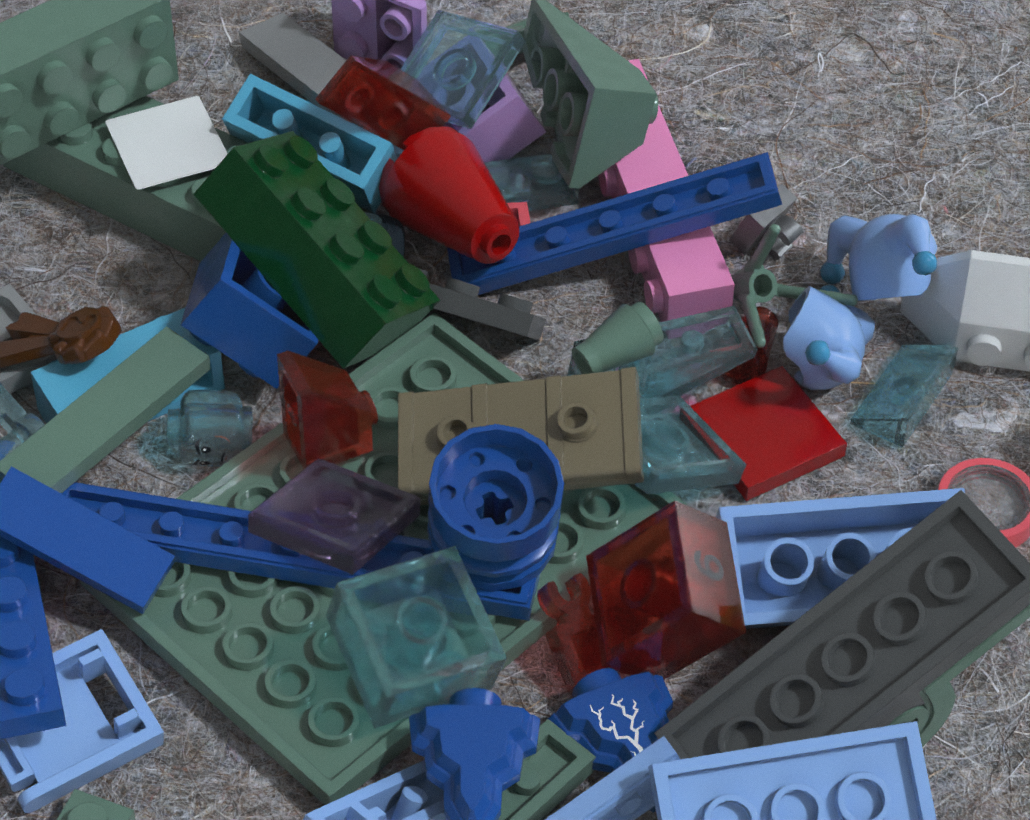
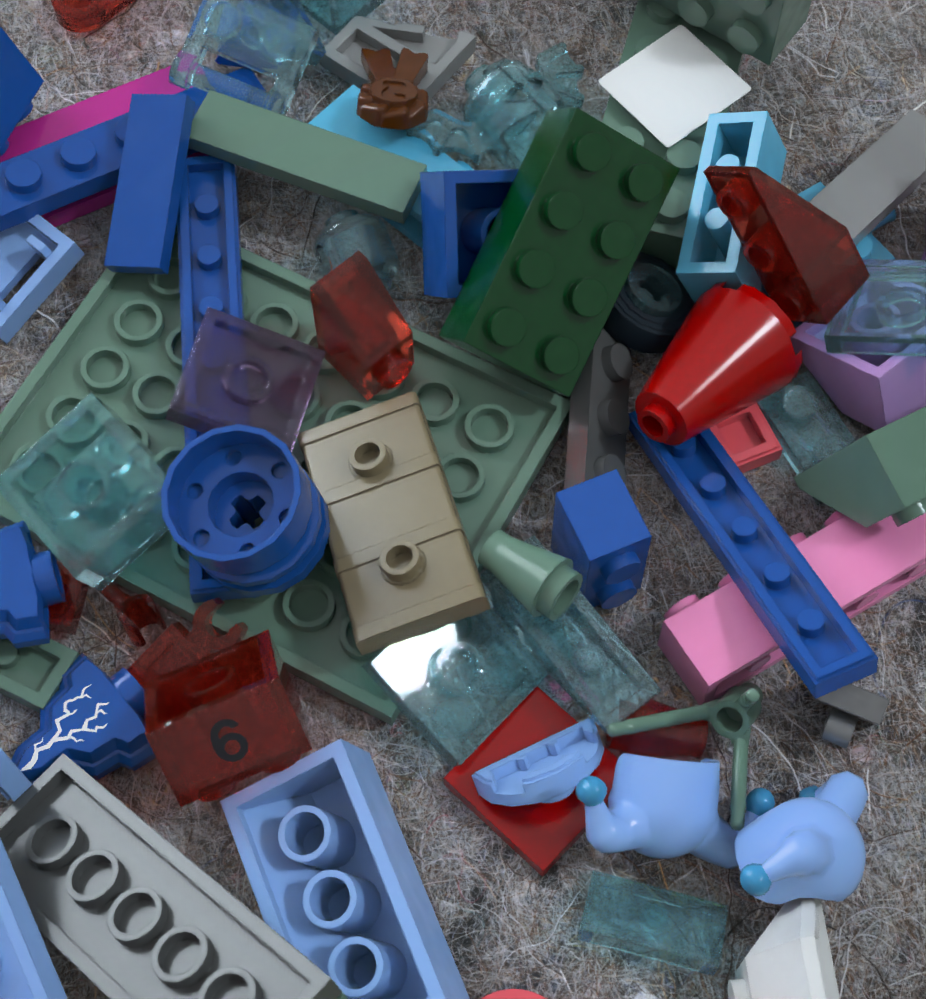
camera: 75 degrees right, 15 degrees up
none -> clear red hand [91,573,167,647]
none -> clear light blue helmet [406,42,585,169]
none -> light blue plate [471,718,604,807]
none -> blue brick [551,469,652,612]

